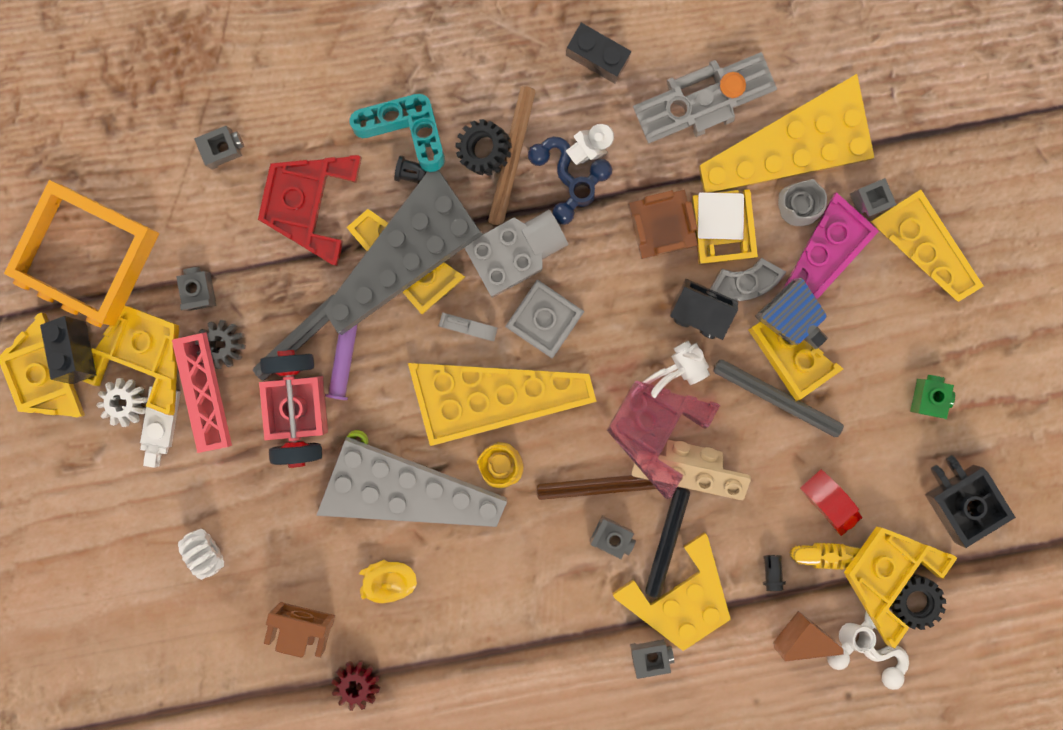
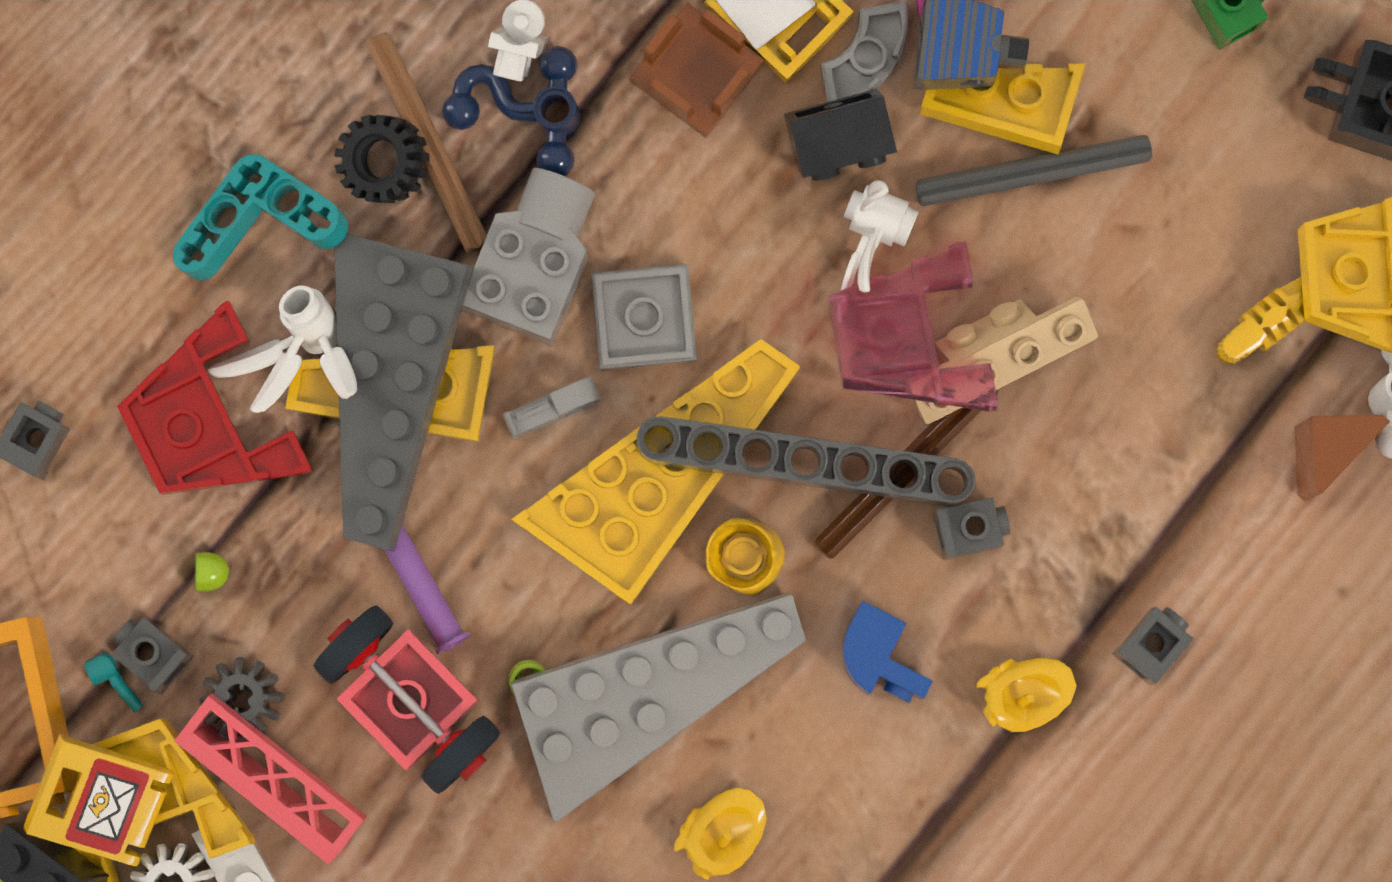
camera: 40 degrees left, 5 degrees down
dark grey axle [253,294,334,381] -> none
black bush [394,156,427,184] -> none
yellow wing [612,532,731,651] -> none
black axle [645,487,690,598] -> none
black pin [763,555,786,591] -> none
red brick [800,469,863,536] -> none
none -> container [23,734,174,866]
none -> teal hand [84,653,143,713]
none -> lime hinge [195,552,229,592]
none -> white plant [208,285,357,413]
none -> dark grey beam [637,416,975,506]
none -> blue brick [842,601,933,703]
none -> yellow hat [975,658,1077,732]

